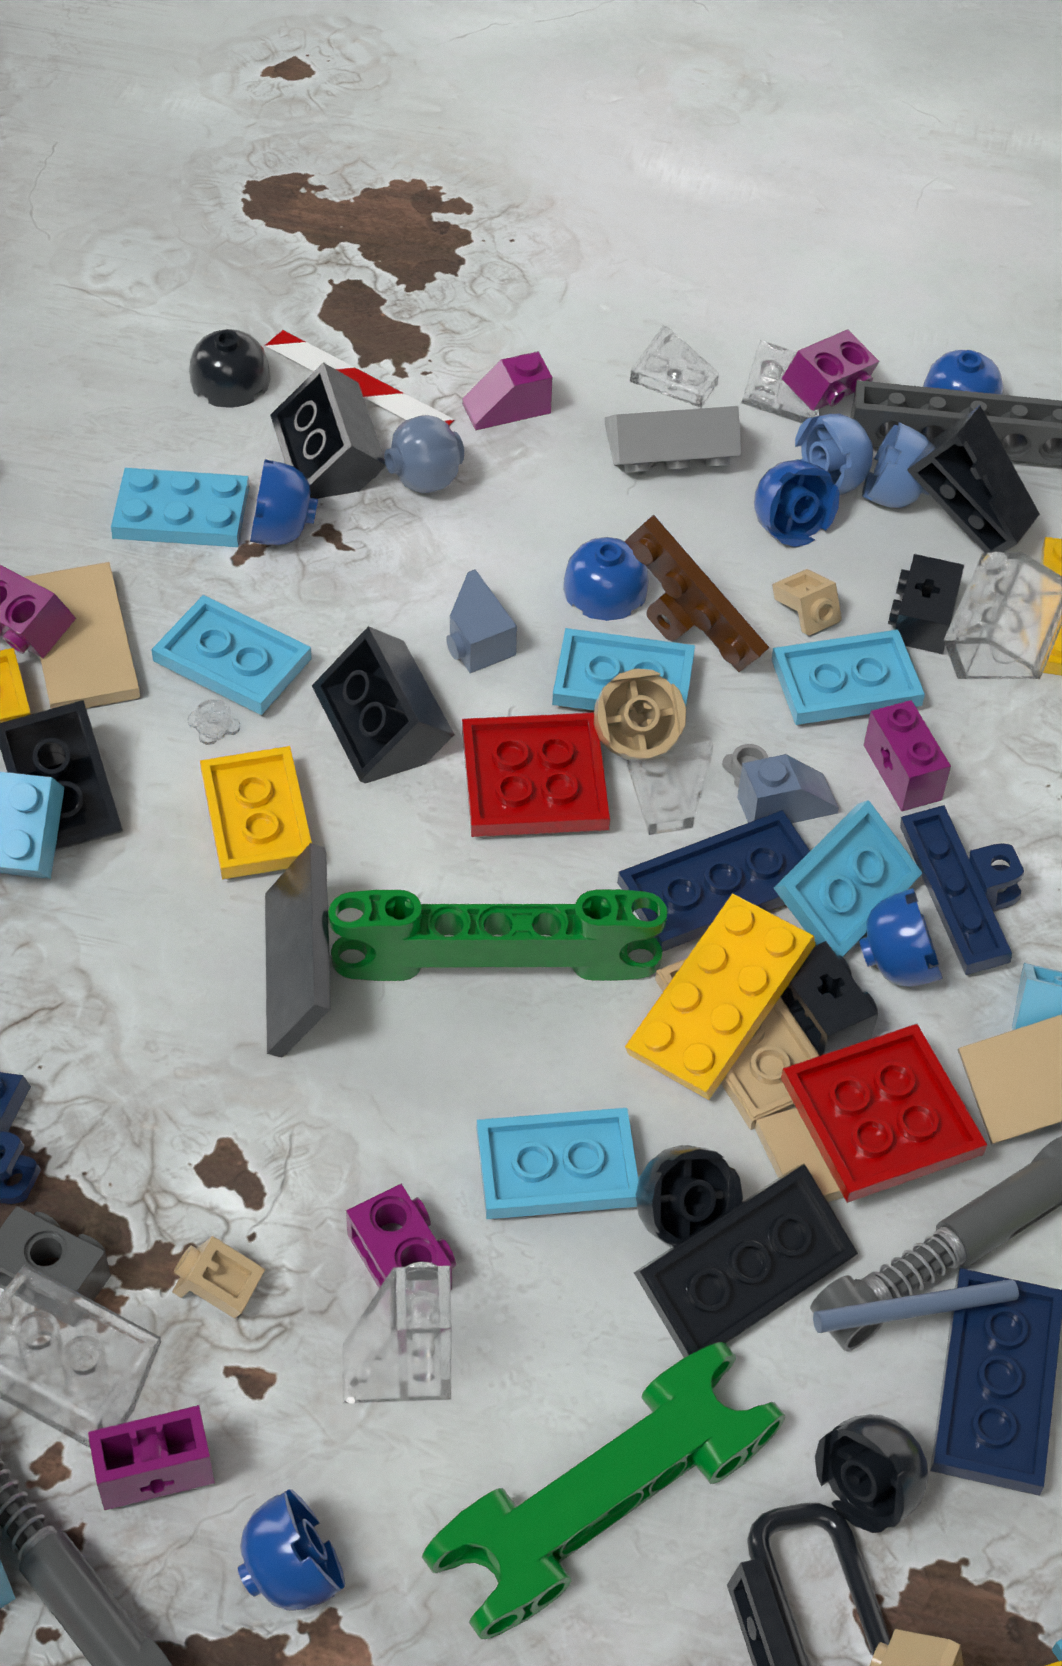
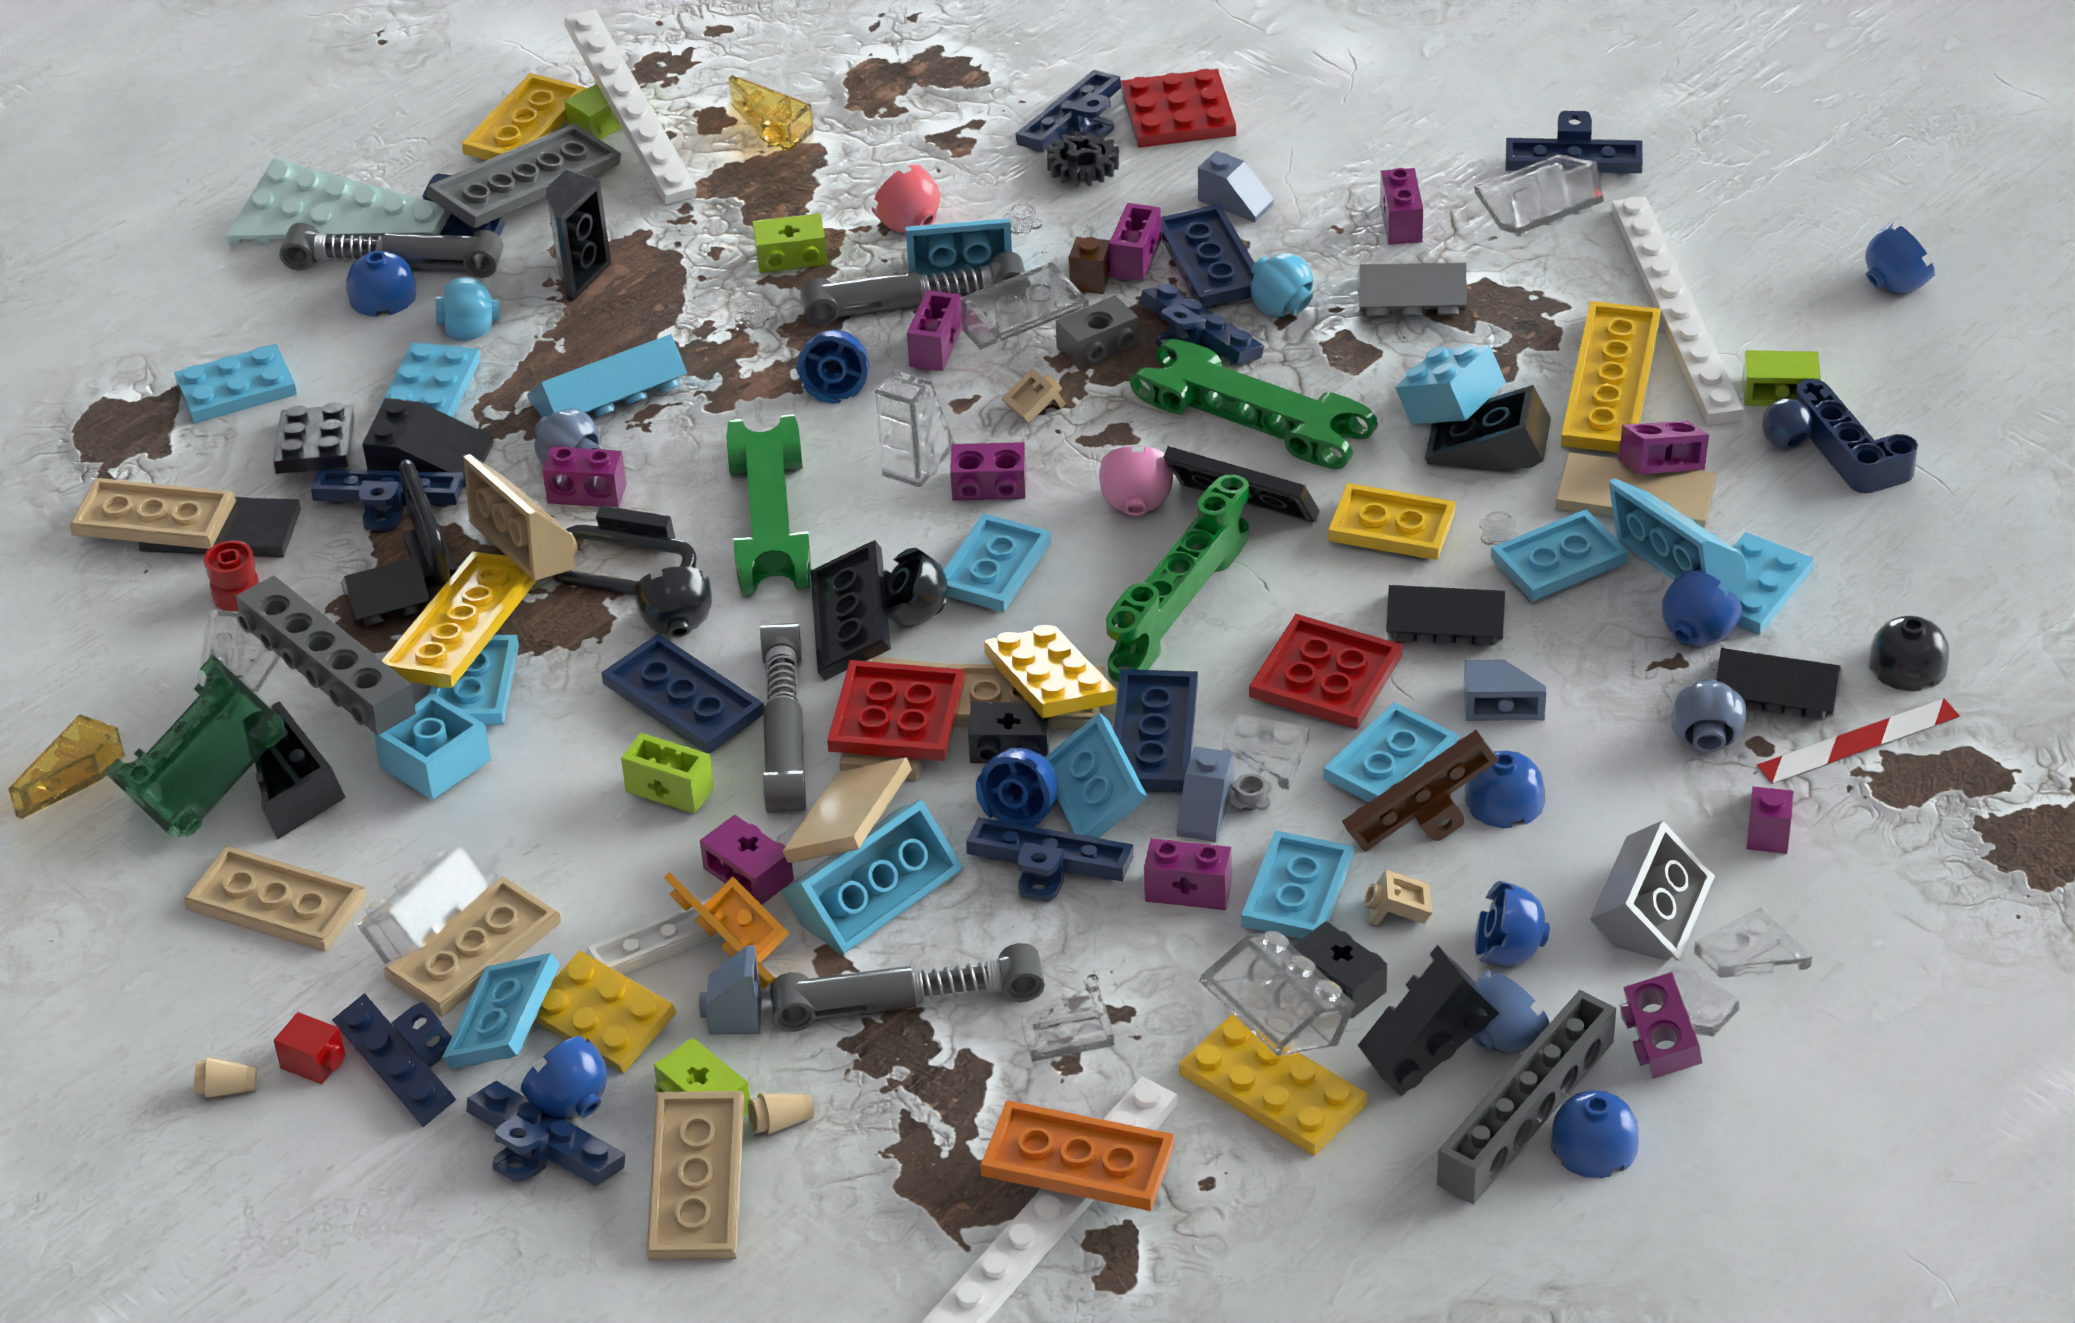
camera: 125 degrees right, 10 degrees down
tan cylinder [594,669,686,761] -> none
medium blue cylinder [795,413,873,495] -> none
sand blue bar [813,1279,1019,1333] -> none
none -> bright pink cylinder [1099,446,1173,516]
none -> green piece [1130,339,1378,469]
none -> medium azure slope [1609,478,1747,595]

